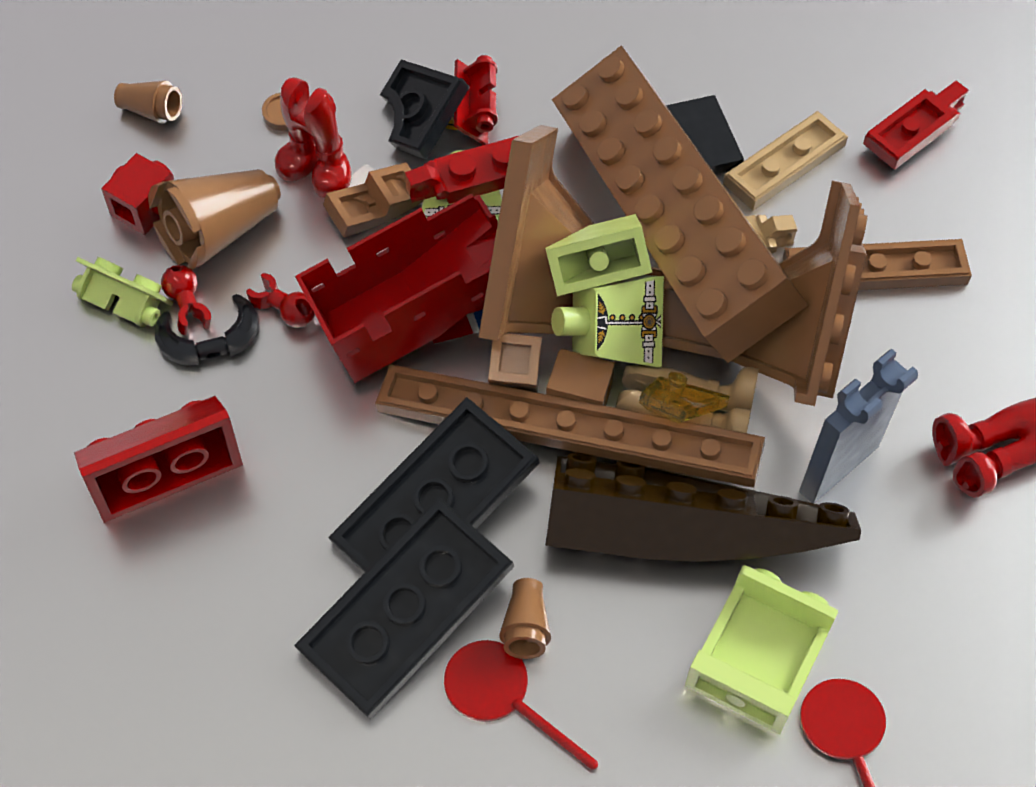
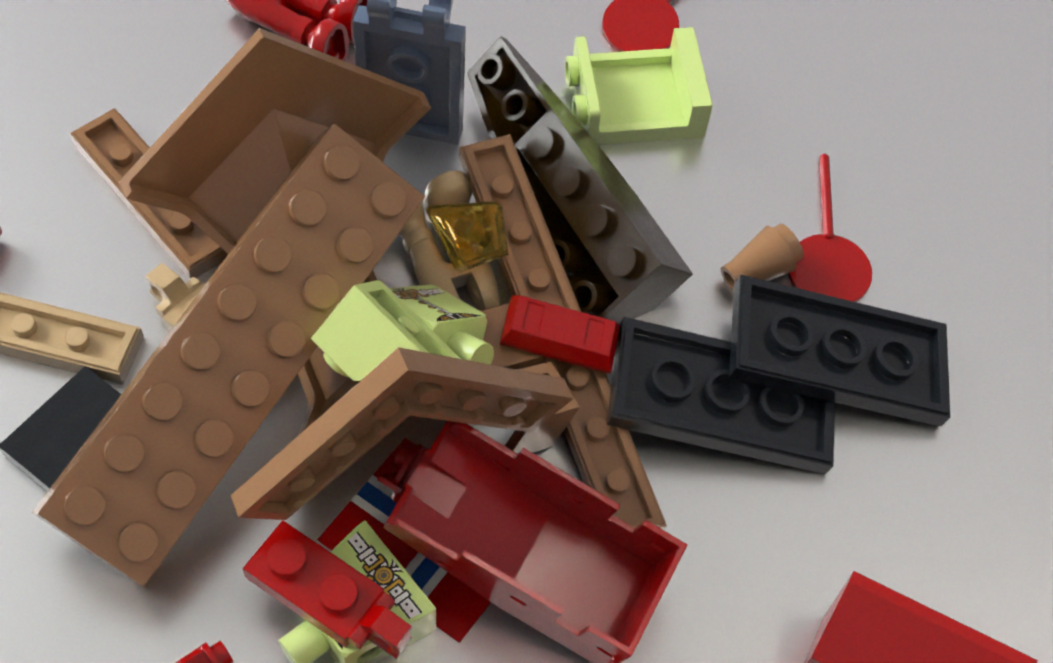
camera: 130 degrees left, 0 degrees up
none -> red tile [499,295,620,374]

